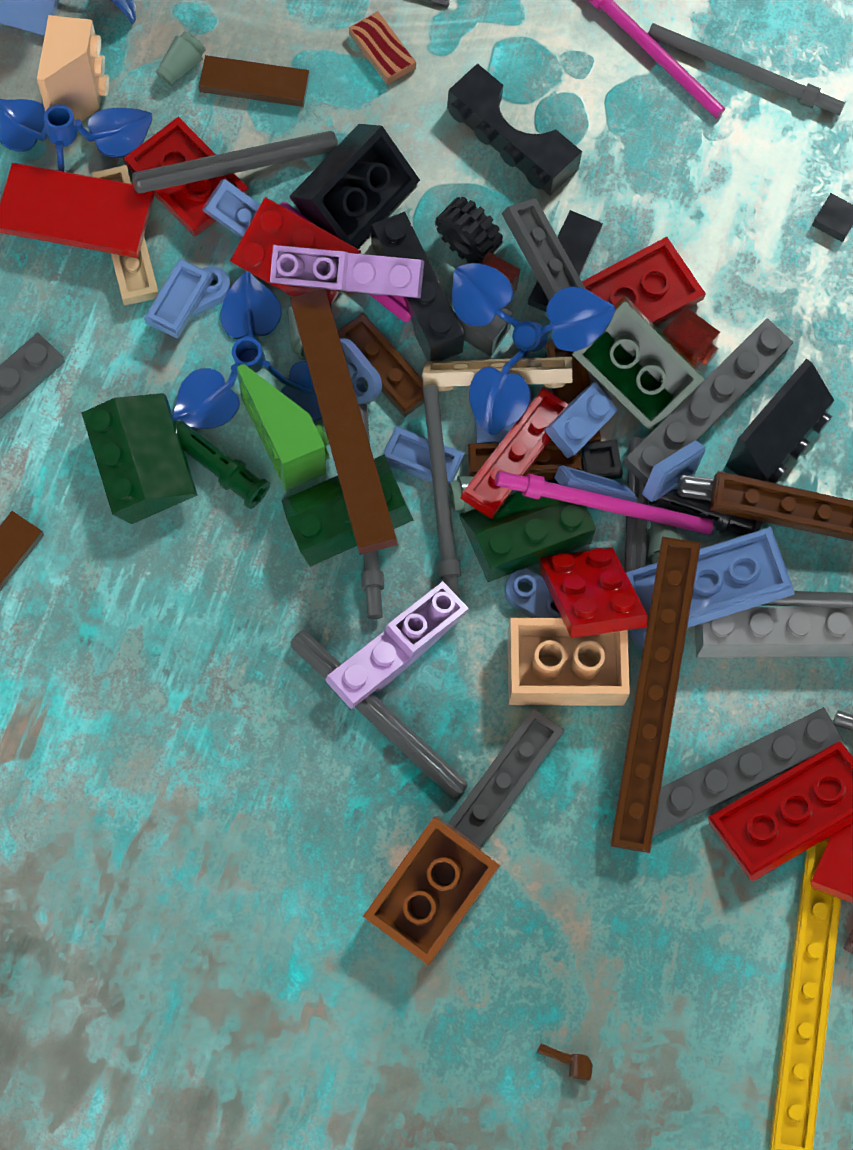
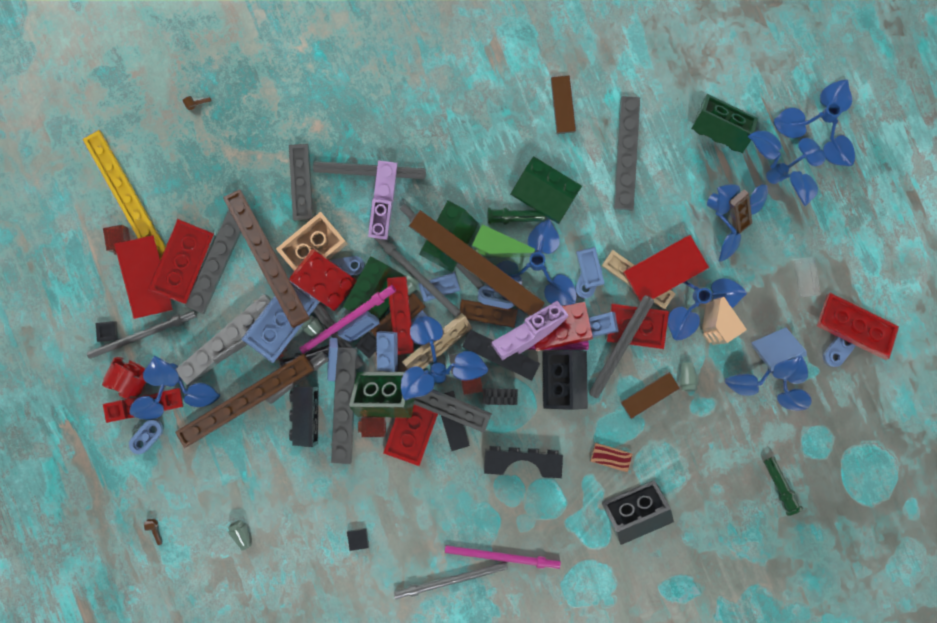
camera: 145 degrees right, 15 degrees up
dark orange brick [363,816,503,965] -> none

